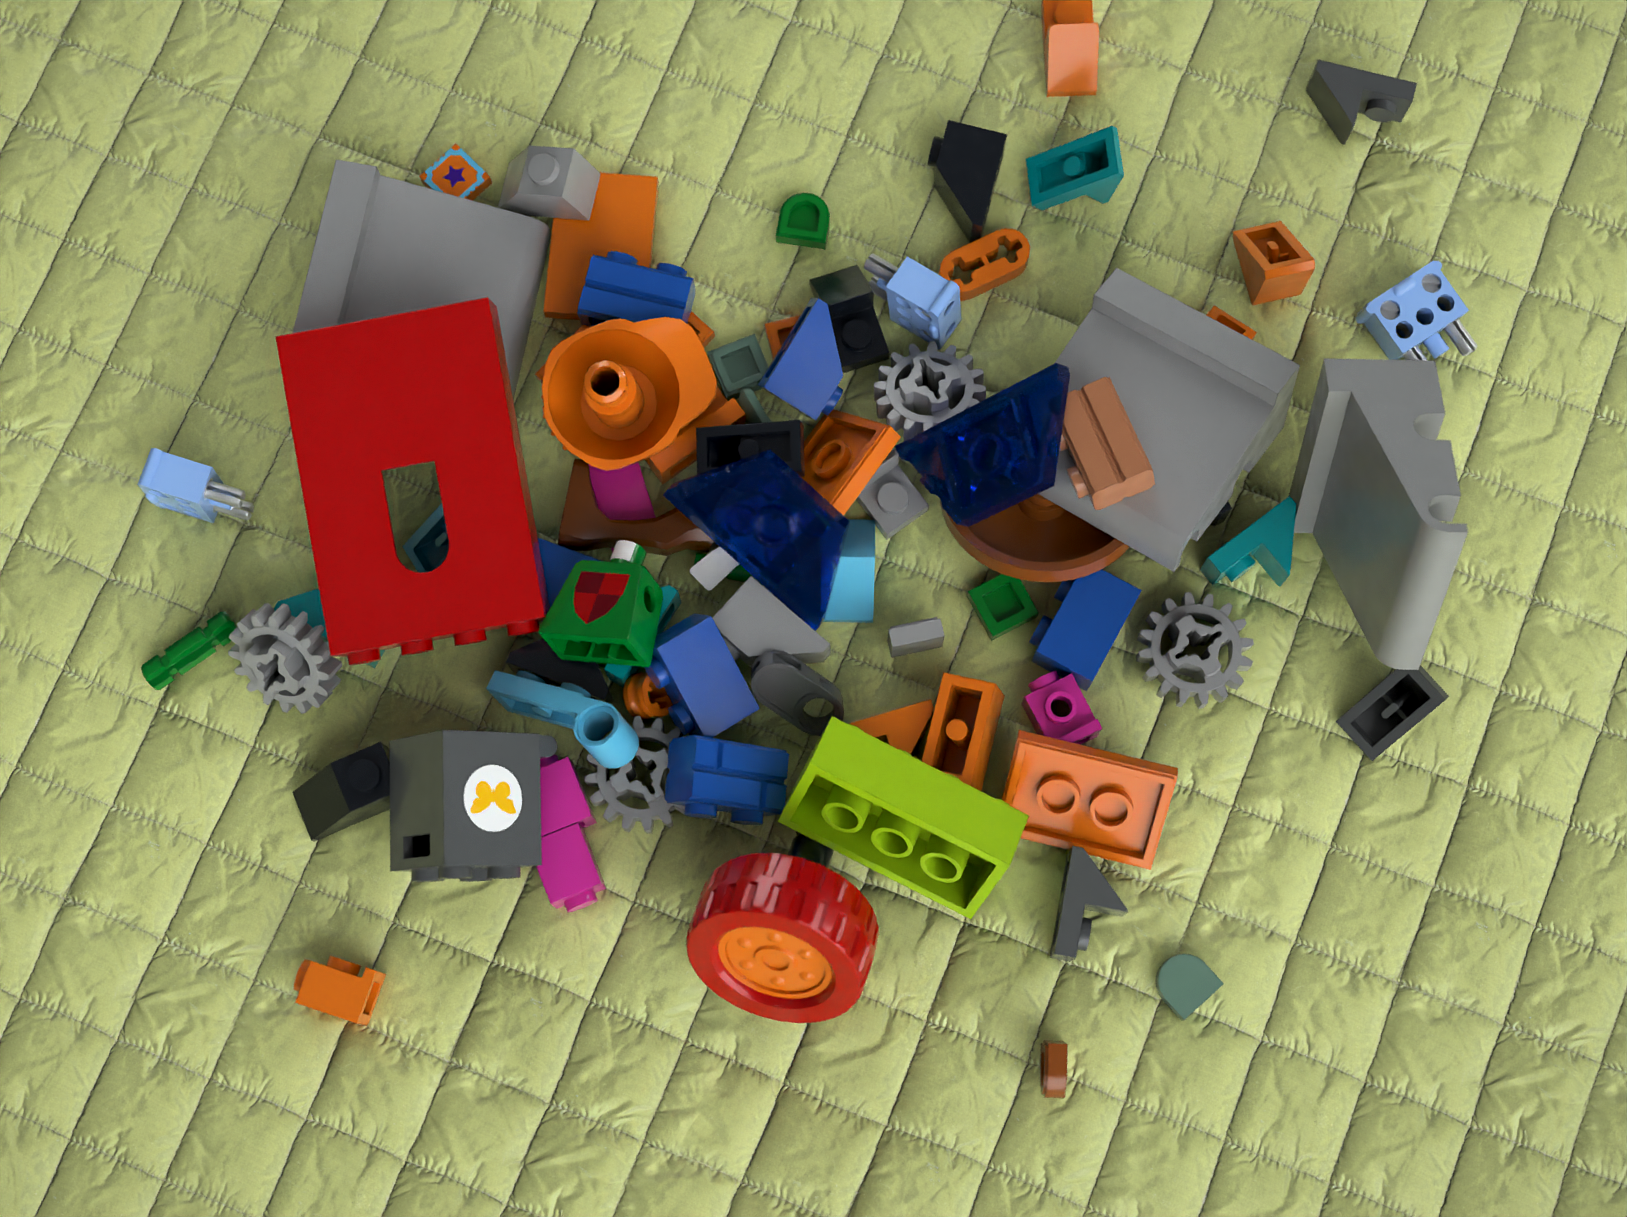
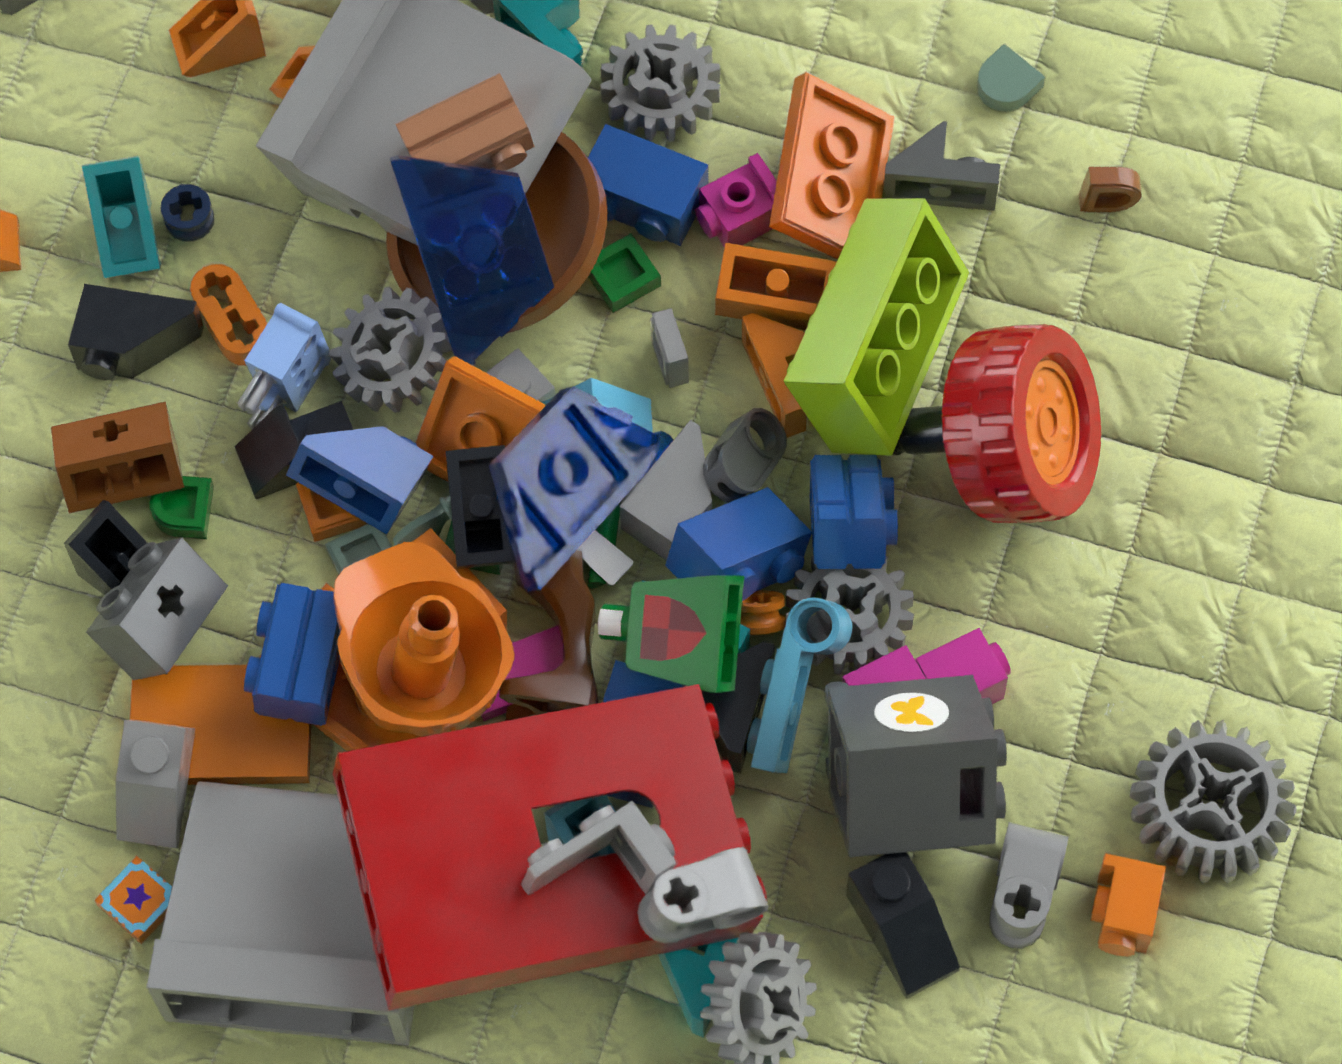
camera: 95 degrees left, 10 degrees down
none -> dark orange brick [51,401,184,513]
none -> black slope [64,500,147,595]
none -> dark grey brick [86,537,228,680]
none -> dark blue bush [161,184,215,242]
none -> light grey bracket [521,801,677,895]
none -> light grey piece [638,847,769,943]
none -> light grey piece [989,822,1068,948]
none -> light grey gear [1130,720,1296,884]

